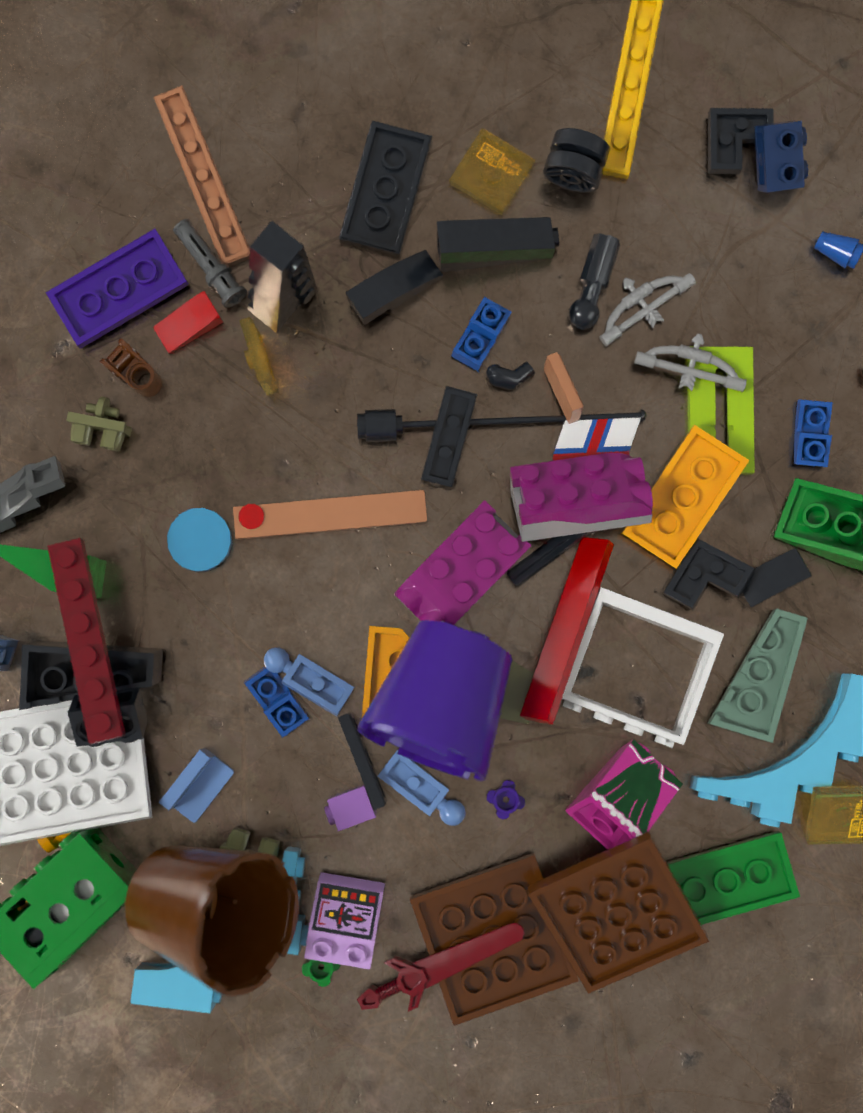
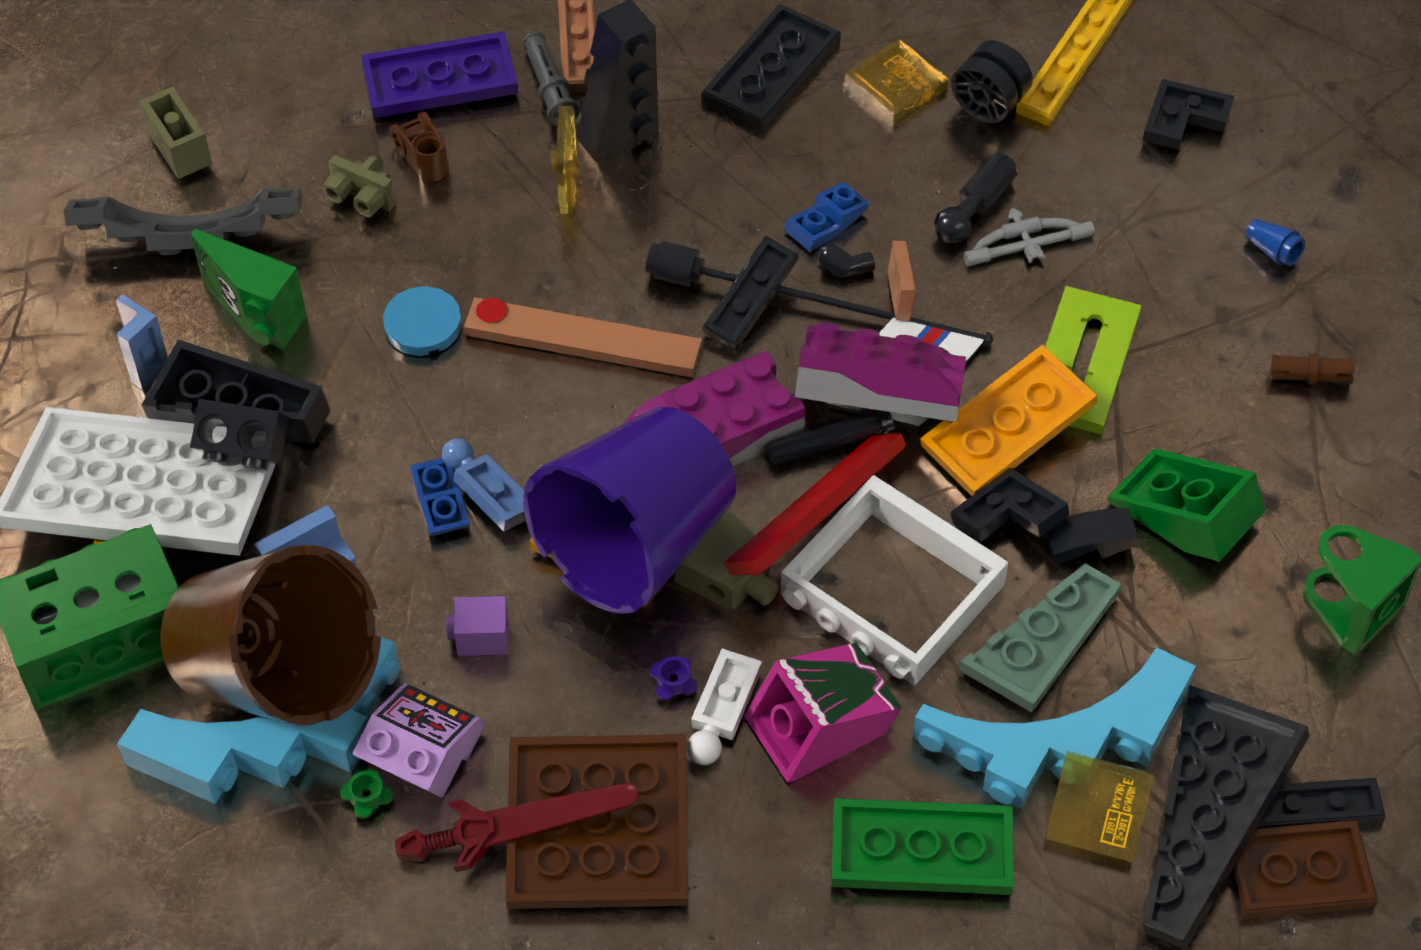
camera: 15 degrees right, 30 degrees down
dark red plate [47,538,126,744] -> none
red slope [153,291,223,355] -> none
black tile [338,712,387,810] -> none
black slope [345,250,443,325] -> none
medium blue plate [378,749,466,826] -> none
black slope [437,217,559,273] -> none
reddish brown plate [527,831,709,994] -> none
light grey piece [634,334,747,392] -> none
dark blue brick [755,121,808,193] -> none
blue slope [794,399,833,467] -> none
none -> white plate [687,649,762,765]

